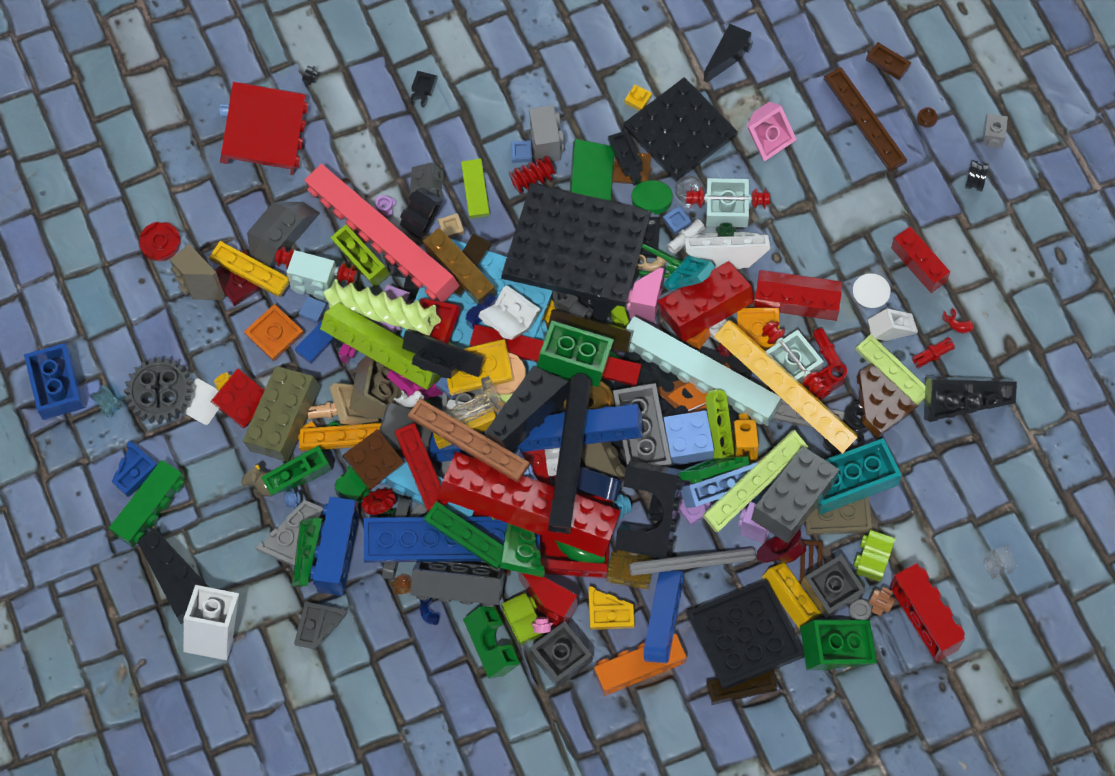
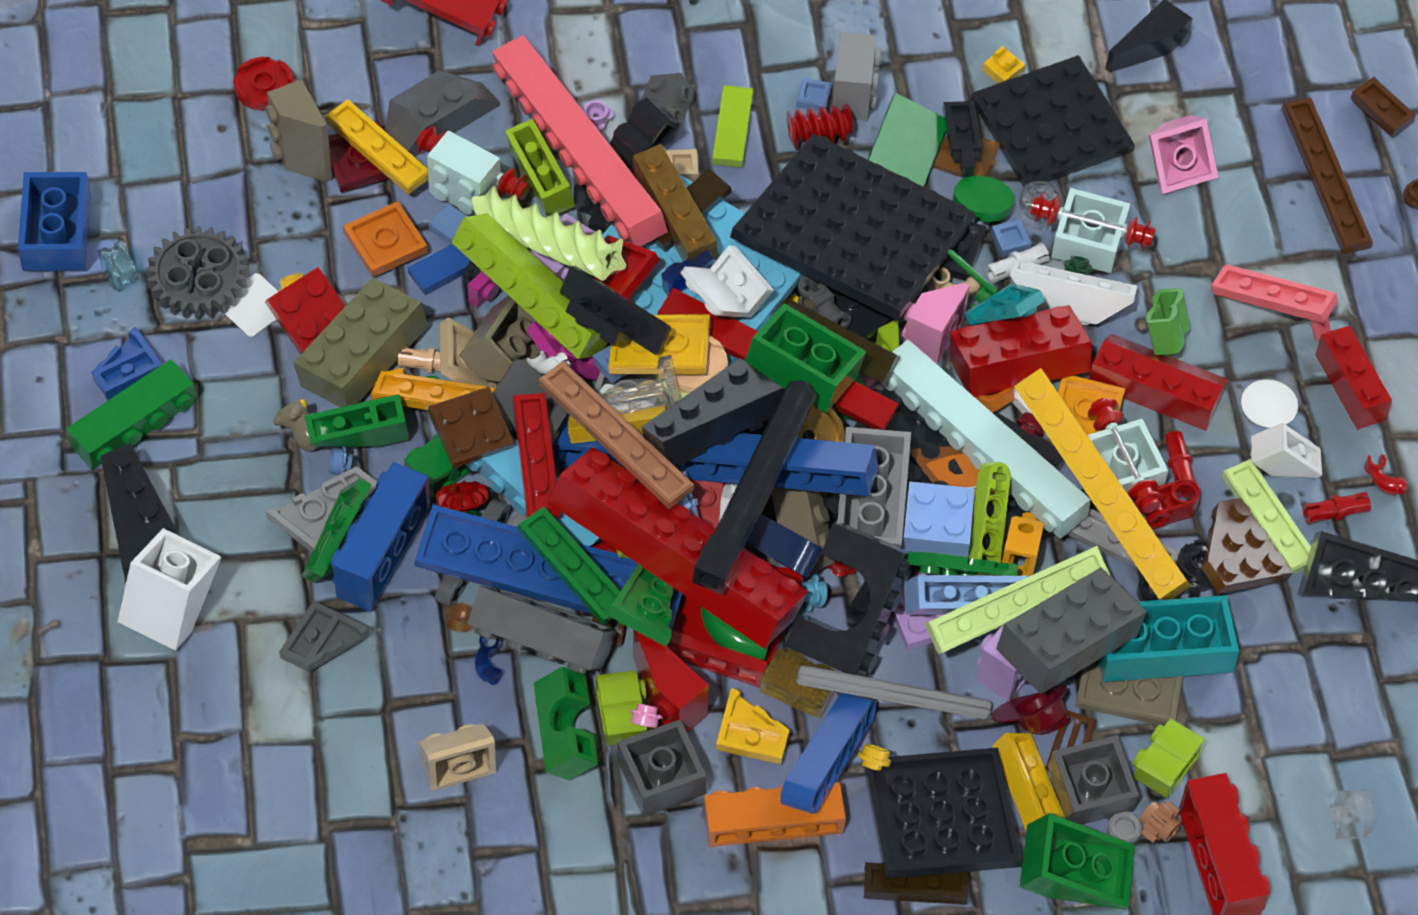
camera: 10 degrees right, 10 degrees down
none -> tan slope [419,723,496,791]
none -> yellow plate [857,743,891,771]
none -> bright green brick [1146,288,1190,356]
none -> coral piece [1211,264,1338,341]

